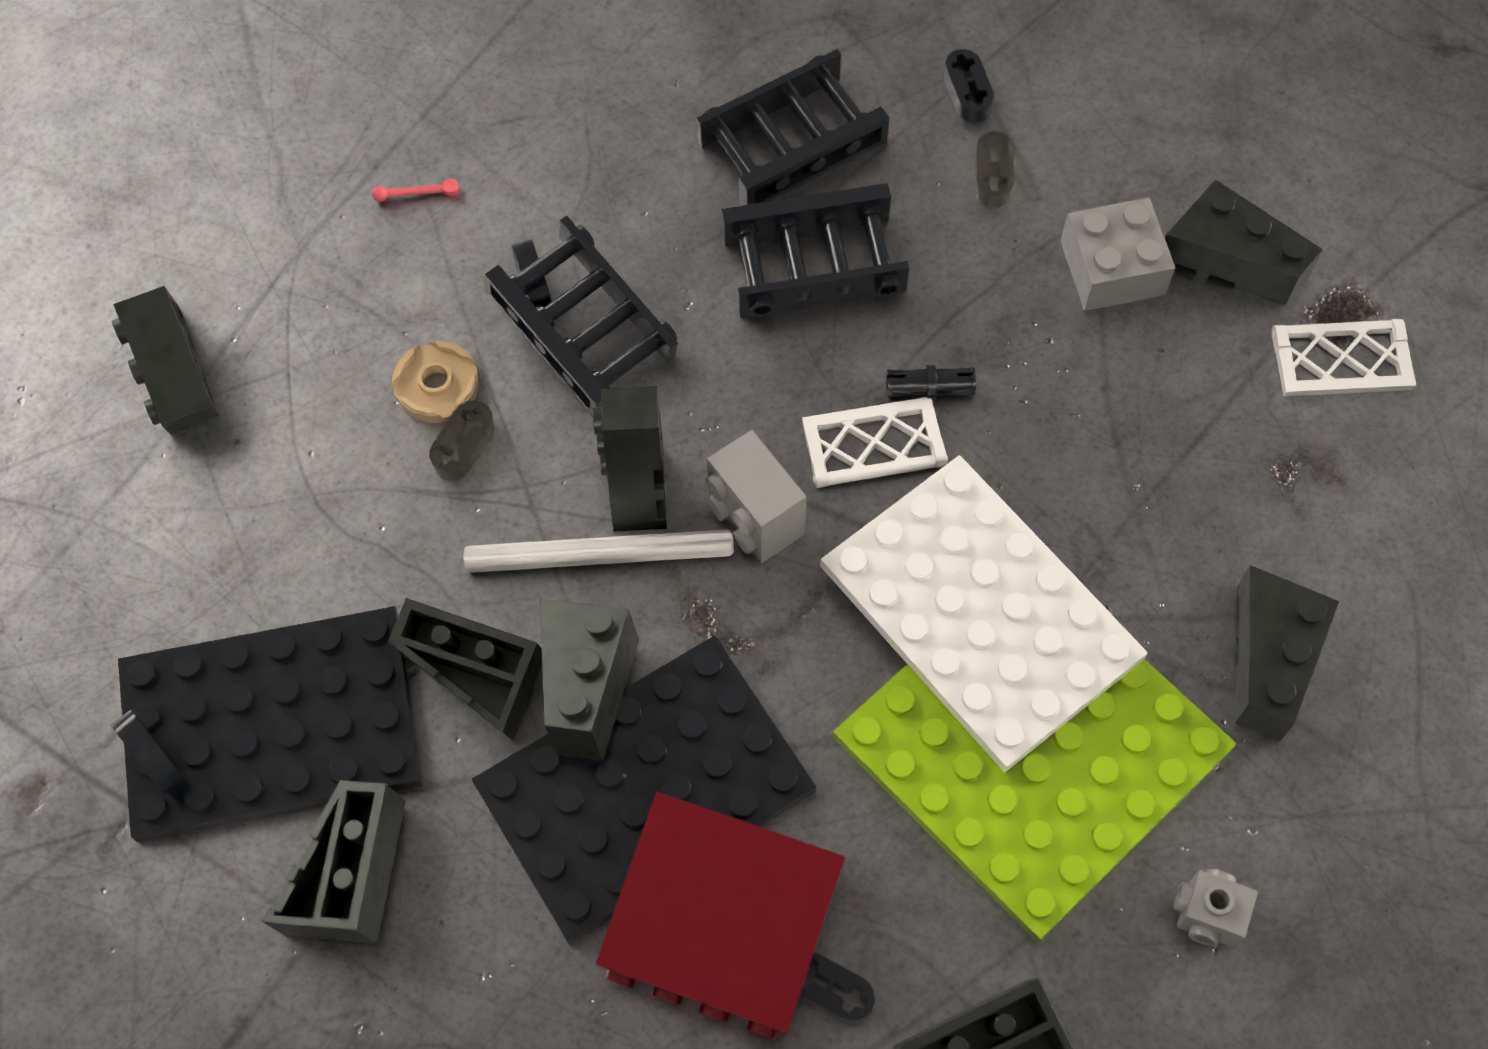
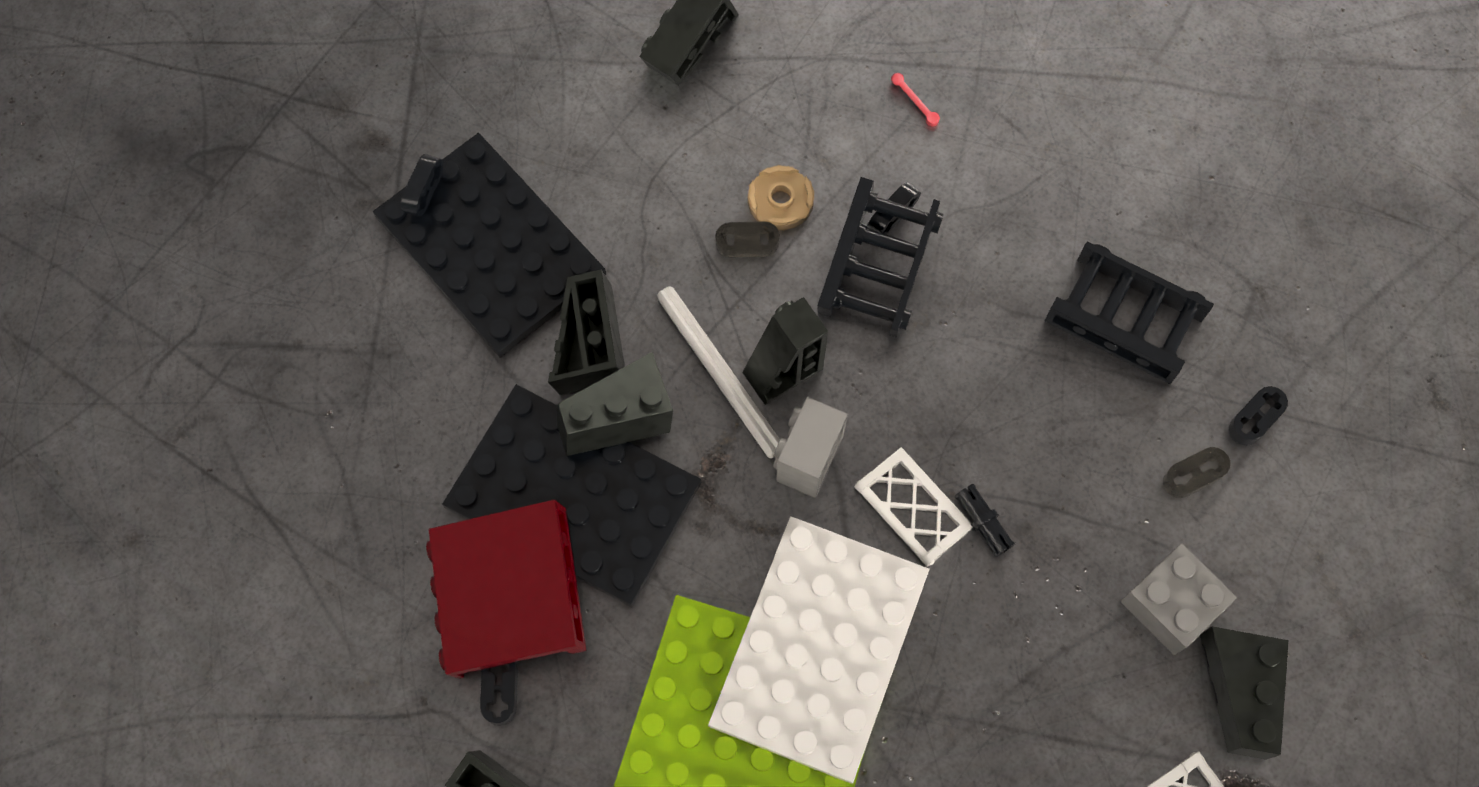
camera: 60 degrees right, 5 degrees up
pearl dark grey wedge [262,780,406,944] -> none
black fence [722,183,909,317] -> none

